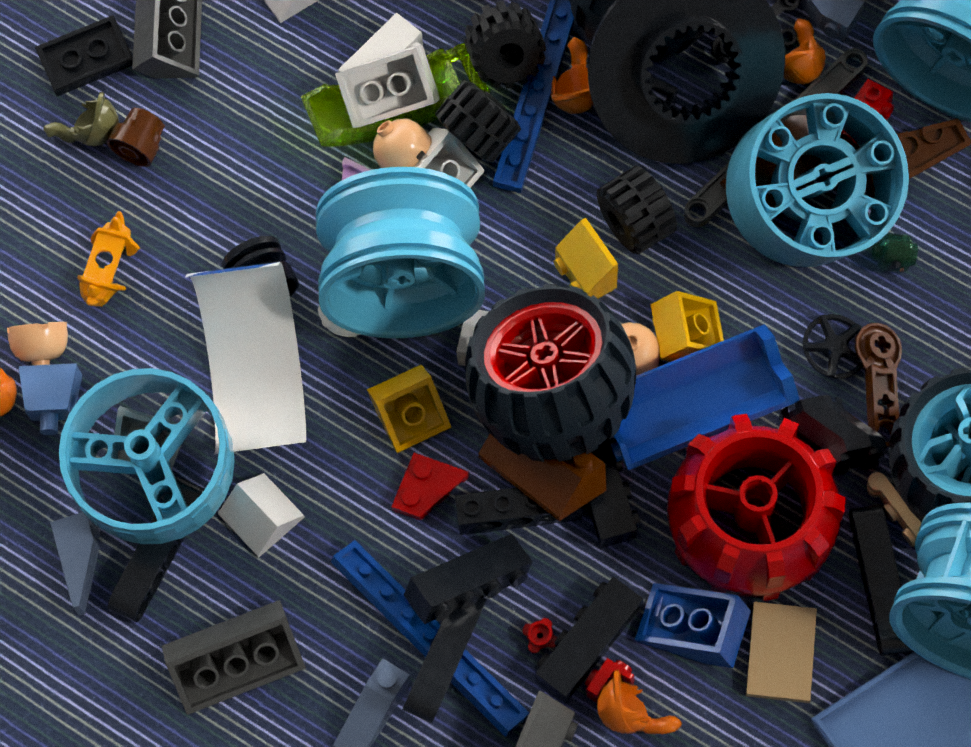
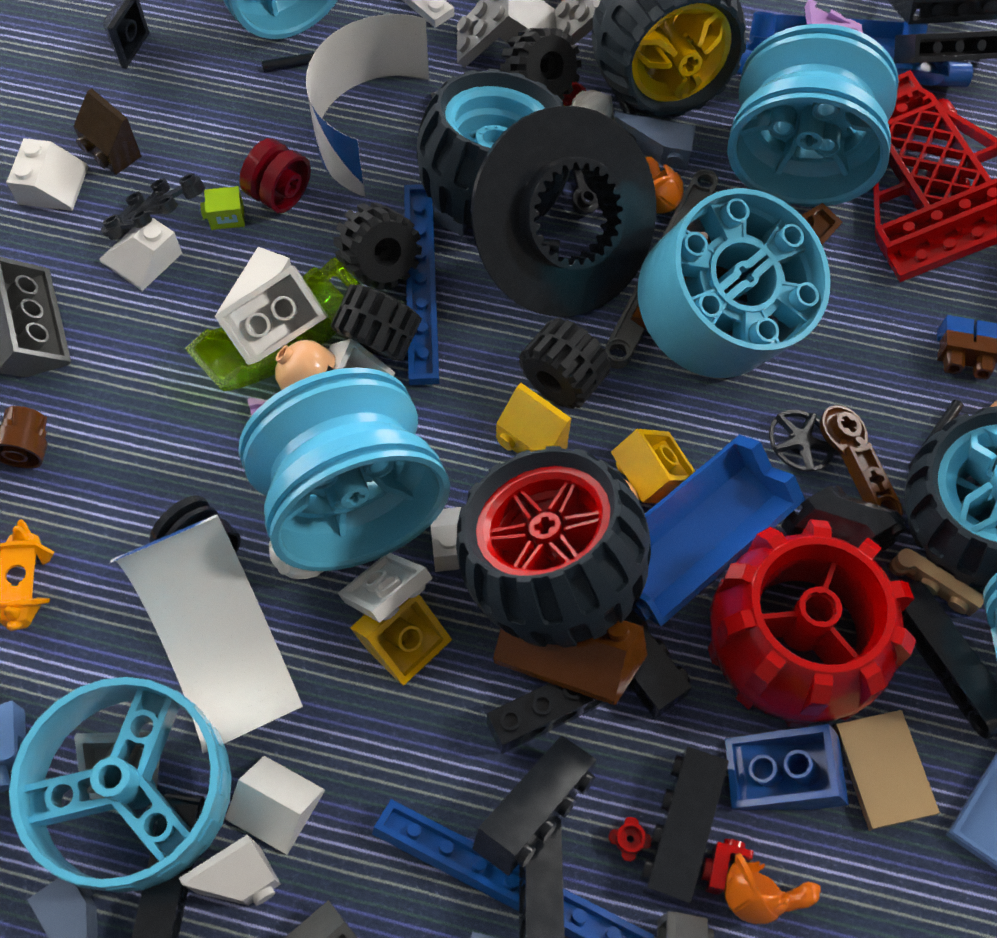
camera: 25 degrees left, 5 degrees down
red wing [391,452,469,521] -> none
orange piece [551,37,593,114] -> none
clear green head [872,232,918,273] -> none
none -> white slope [179,834,281,906]
none -> white plate [338,553,433,623]

